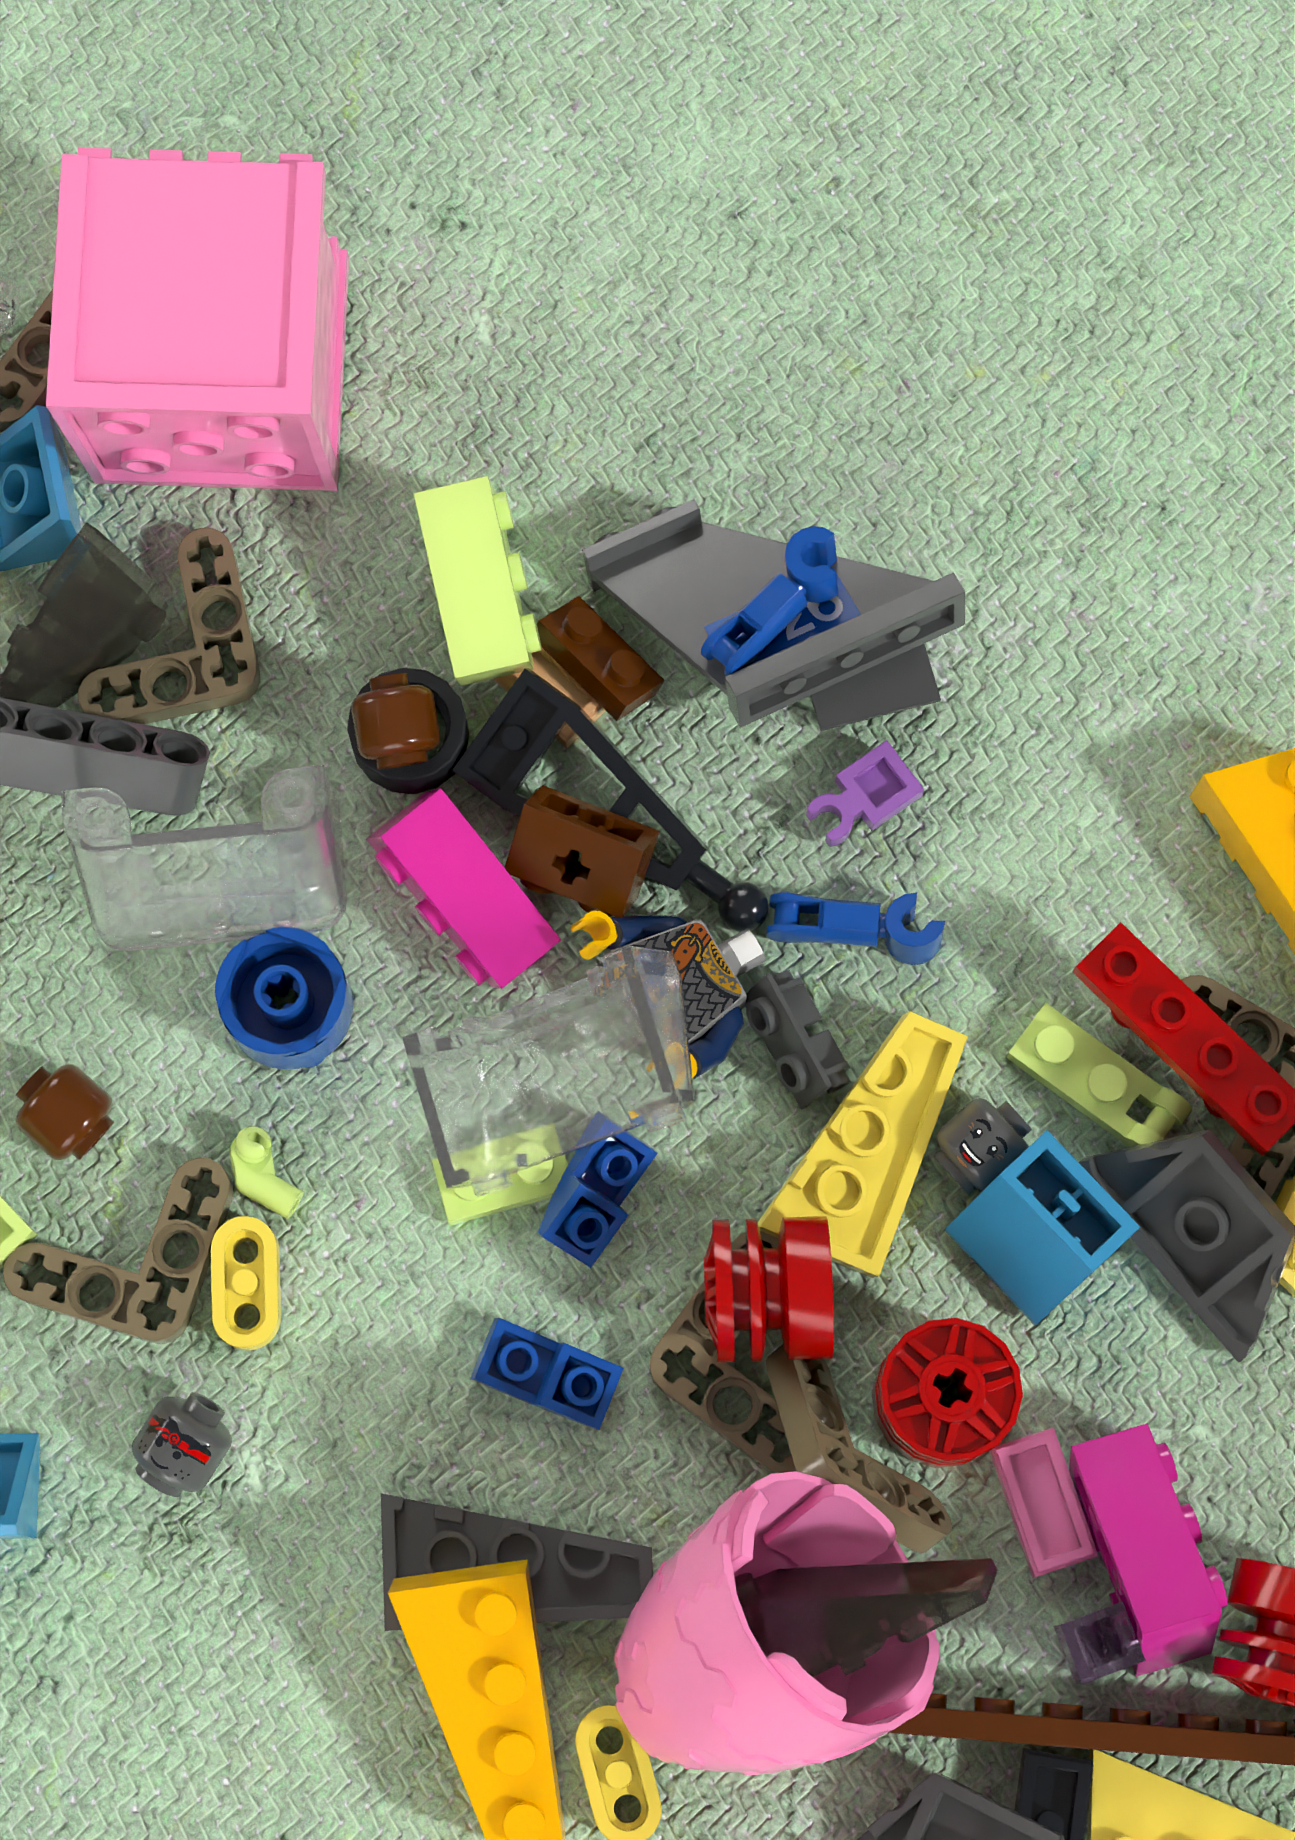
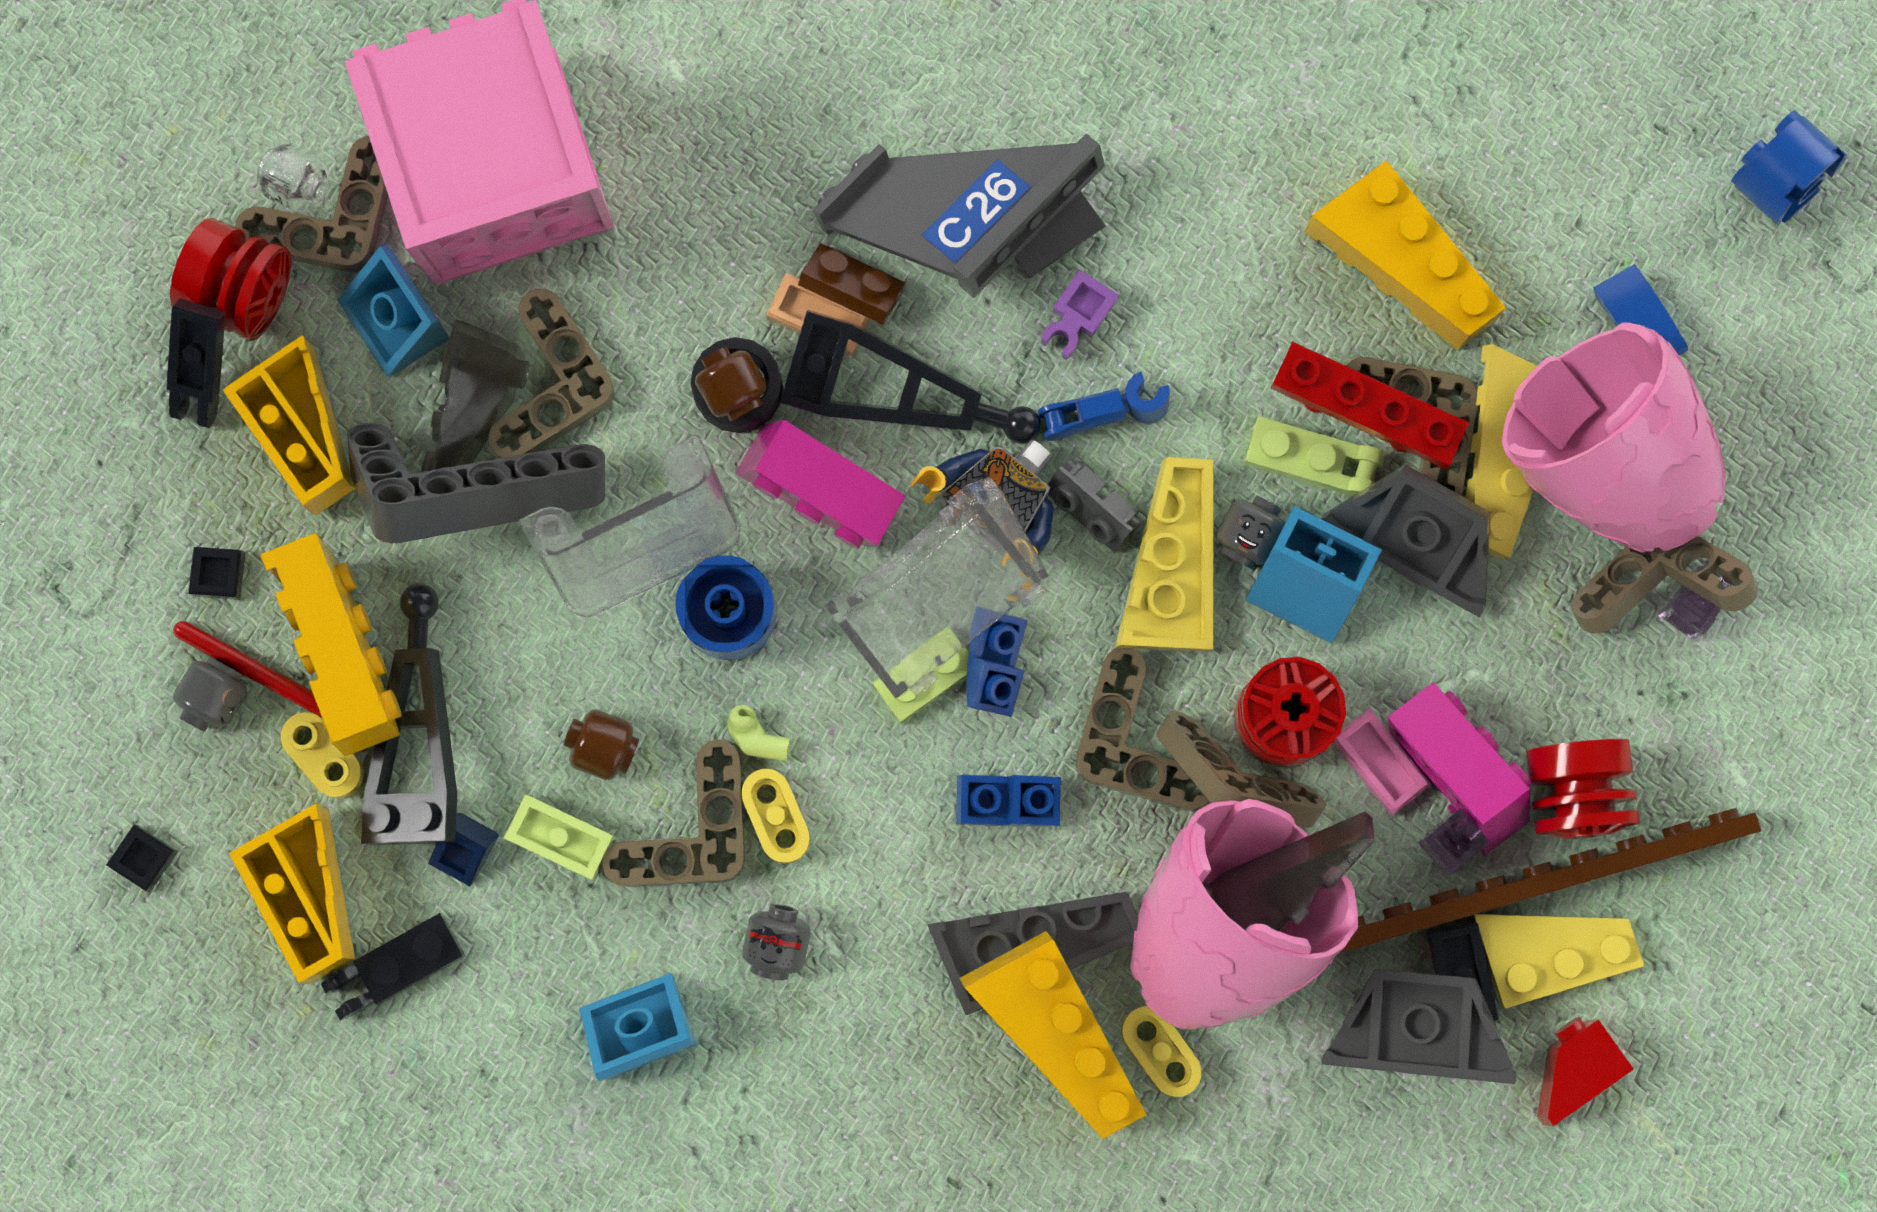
camera: 20 degrees left, 5 degrees up
yellowish green wedge [413,476,542,686] -> none
reddish brown brick [504,785,660,918] -> none
blue piece [701,526,838,676] -> none
red wheel [704,1216,834,1362] -> none

